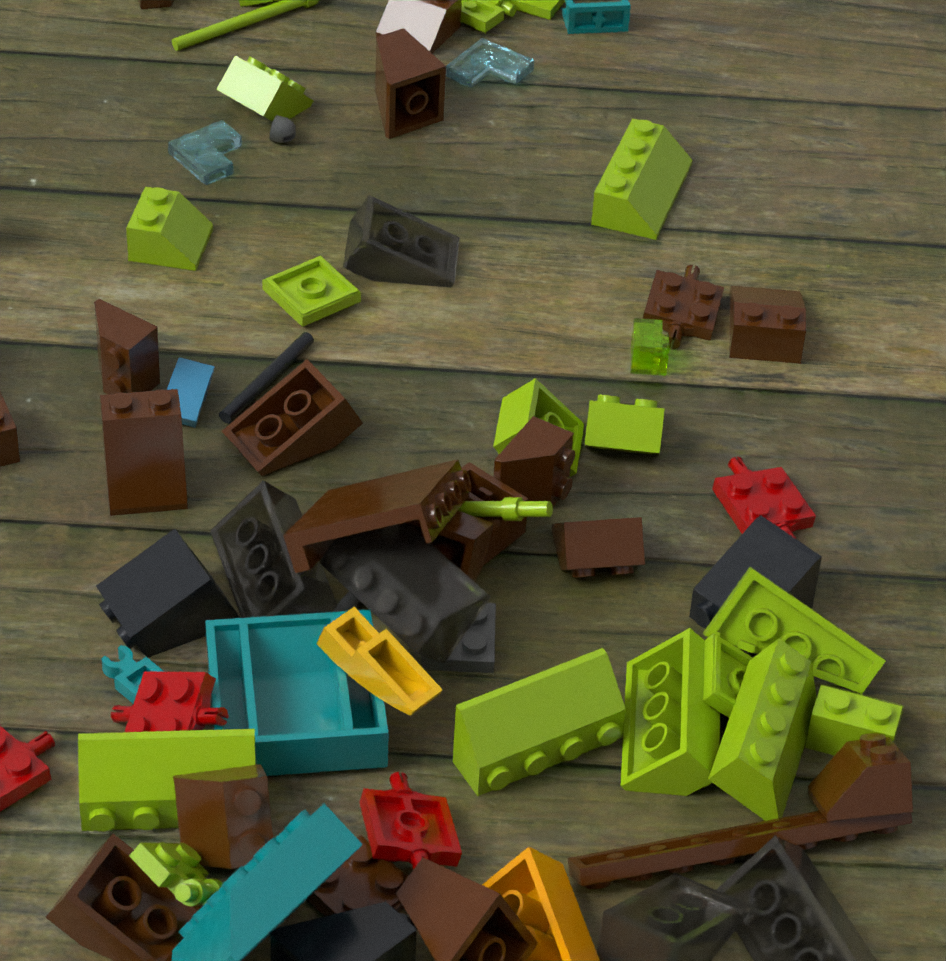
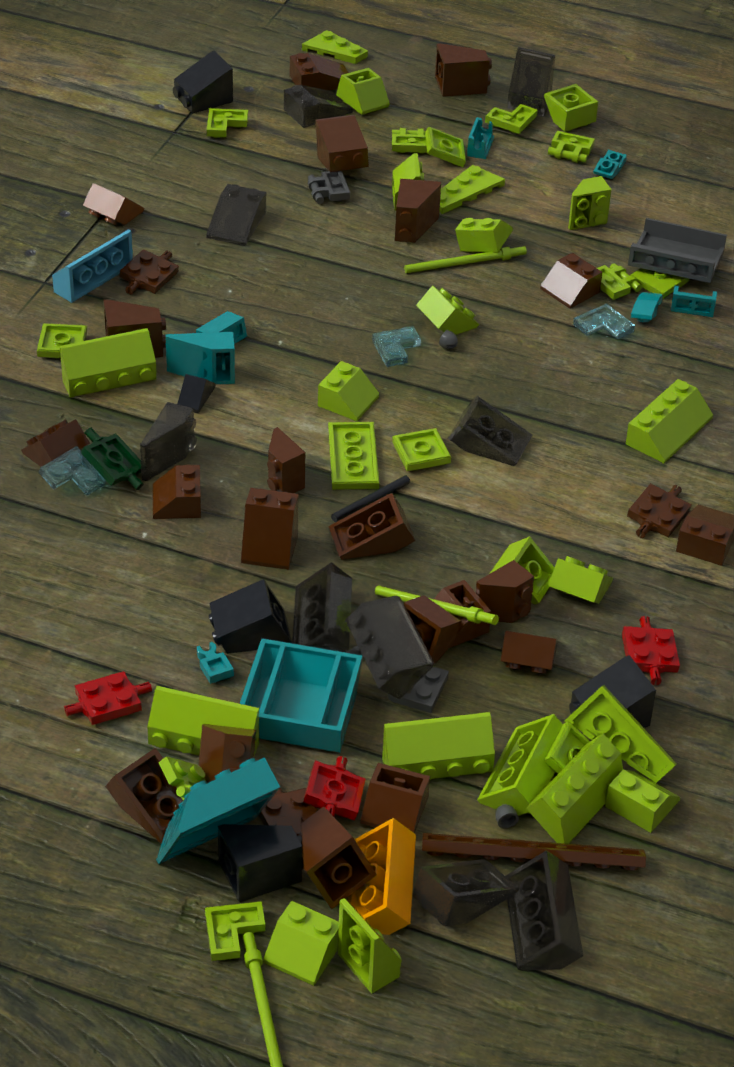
camera: 20 degrees right, 0 degrees up
red plate [111,671,229,732] -> none
dark azure slope [167,357,215,428] -> none
reddish brown panel [283,459,471,573] -> none
yellow slope [316,607,443,716] -> none
reddish brown slope [375,28,446,139] -> none
clear neon green brick [630,318,670,376] -> none
reddish brown slope [808,733,913,822] -> none
none -> lime tile [328,422,379,490]
none -> reddish brown slope [360,763,430,833]
none -> dark grey hinge [495,804,519,829]
none -> teal slope [631,292,663,322]

